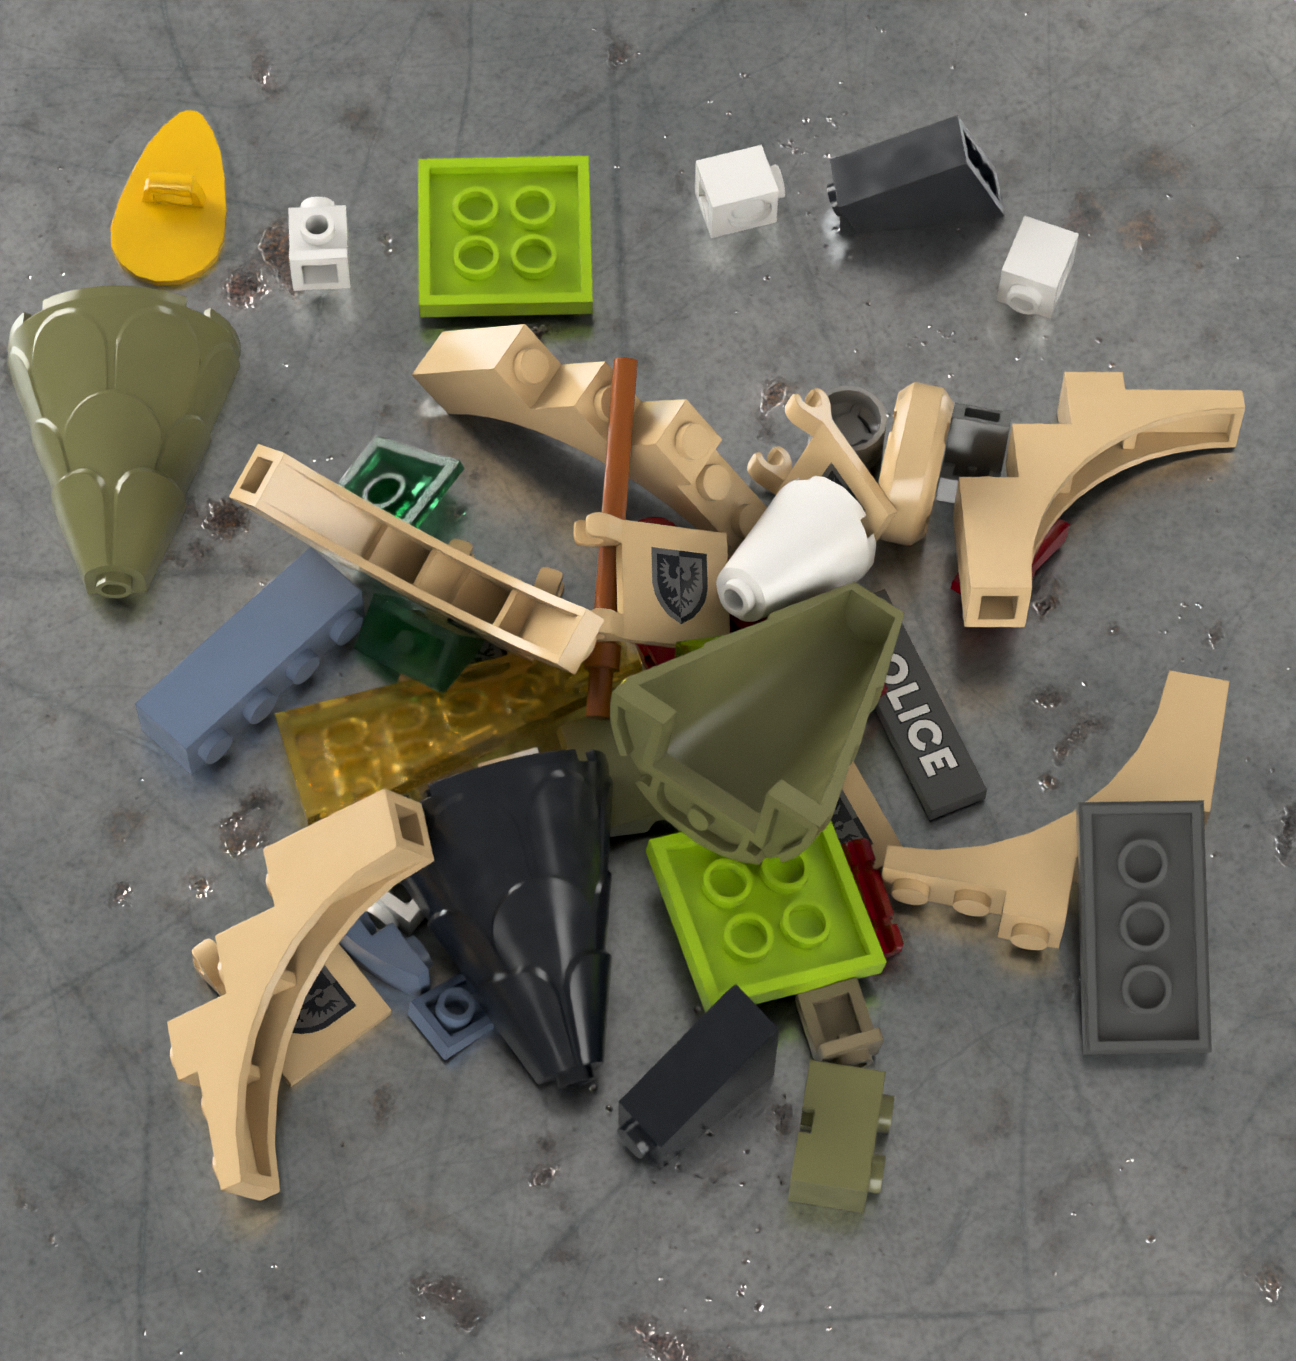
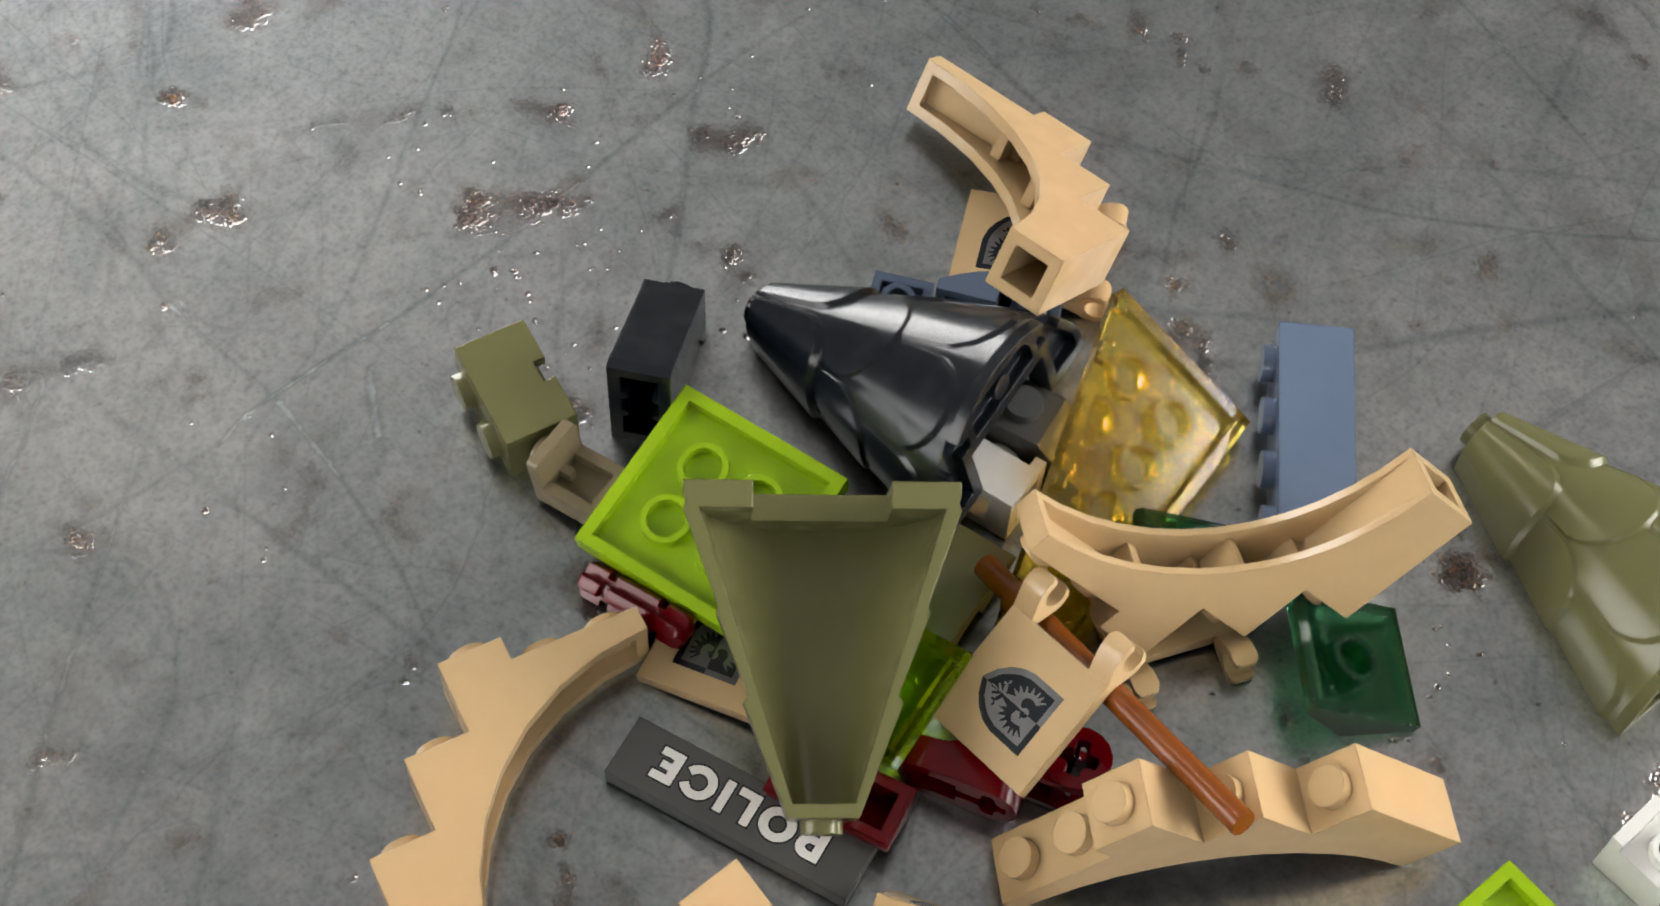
camera: 140 degrees right, 5 degrees down
white cone [716,476,876,622] -> none
dark grey tile [1076,800,1212,1055] -> none

